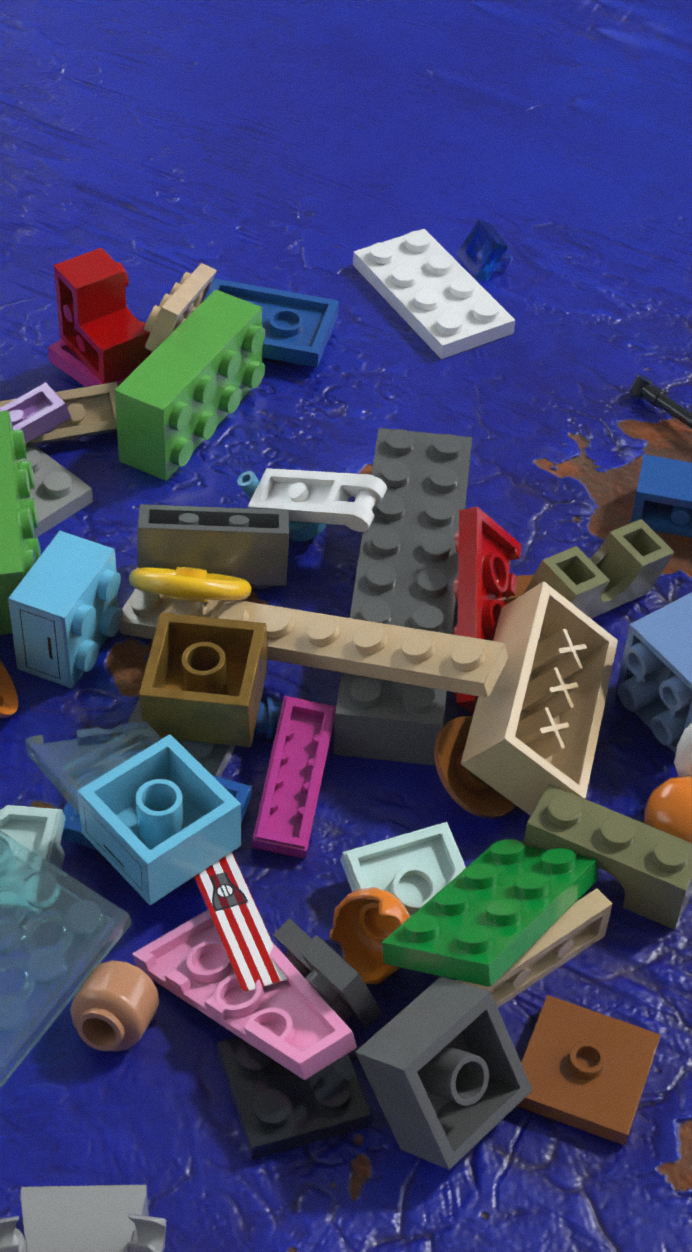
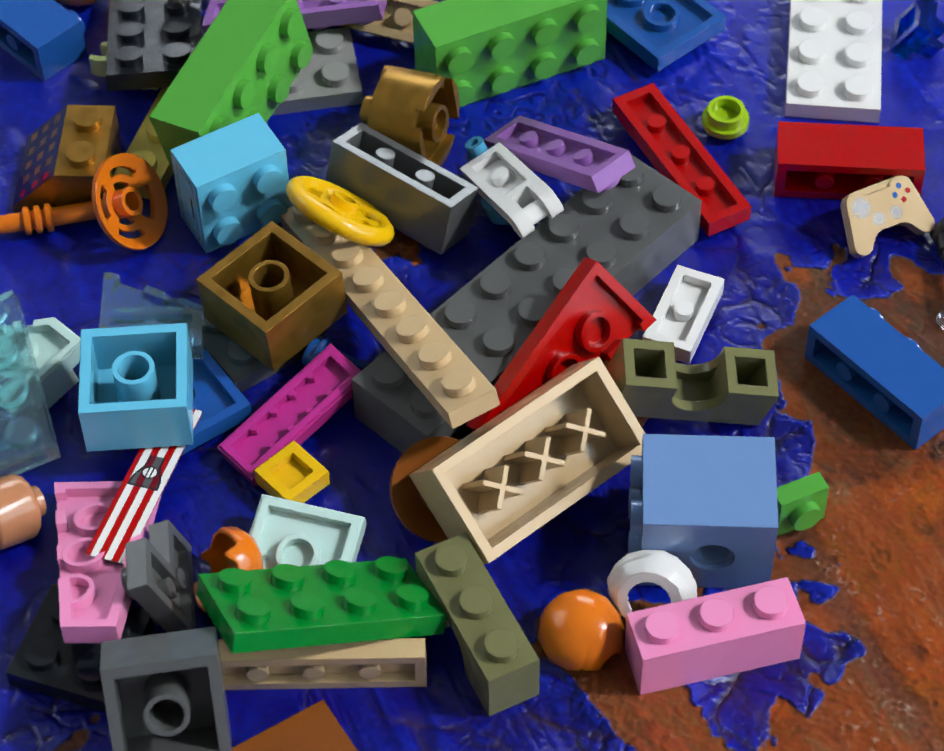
camera: 40 degrees right, 5 degrees up
none -> yellow plate [254,441,330,503]
none -> pearl gold brick [360,65,460,166]
none -> medium lavender plate [484,115,636,193]
none -> red plate [612,83,751,237]
none -> white plate [642,265,725,364]
none -> lime plate [702,96,749,140]
none -> red brick [774,121,926,200]
none -> tan piece [840,175,935,258]

